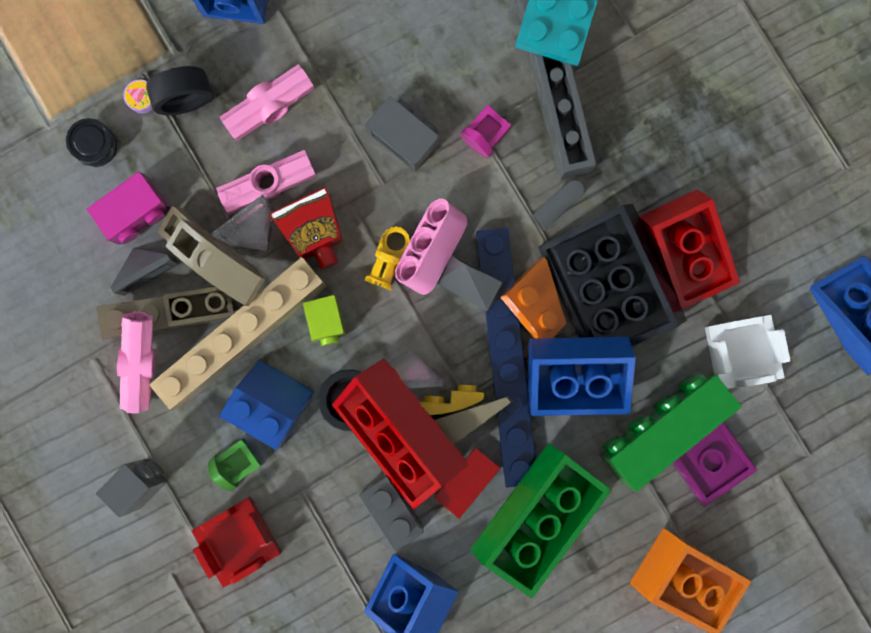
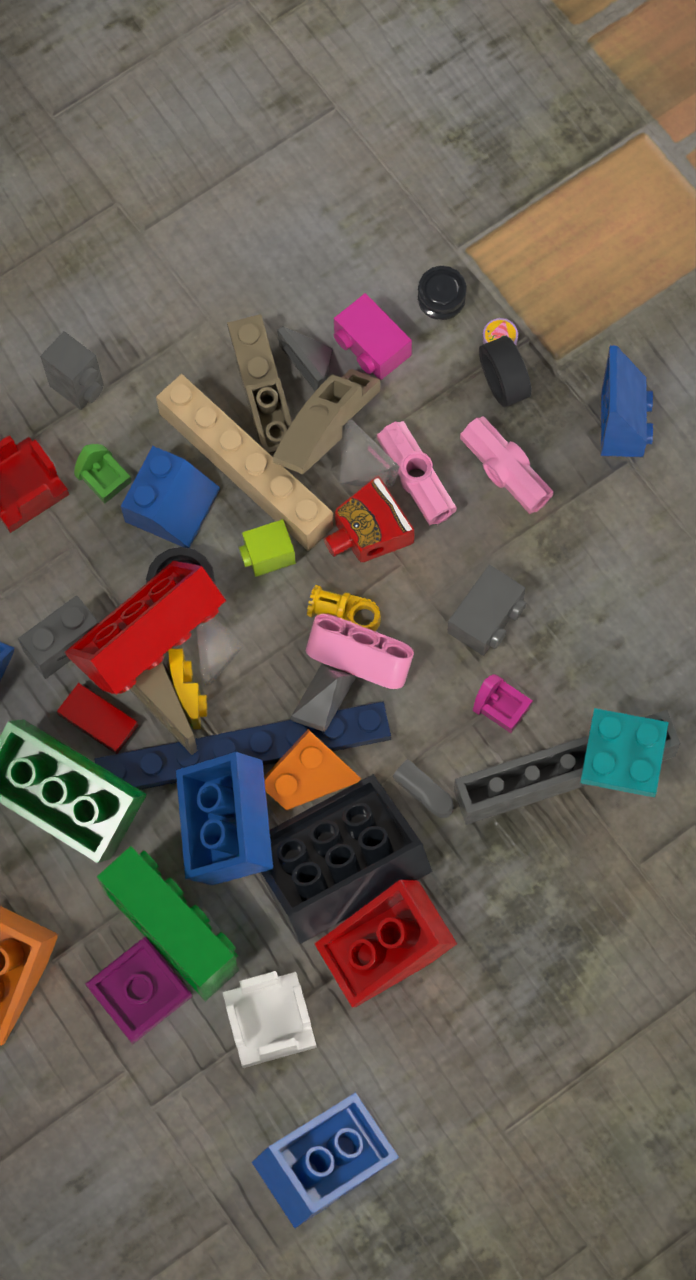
camera: 85 degrees right, 15 degrees down
bright pink piece [117,311,155,413] -> none

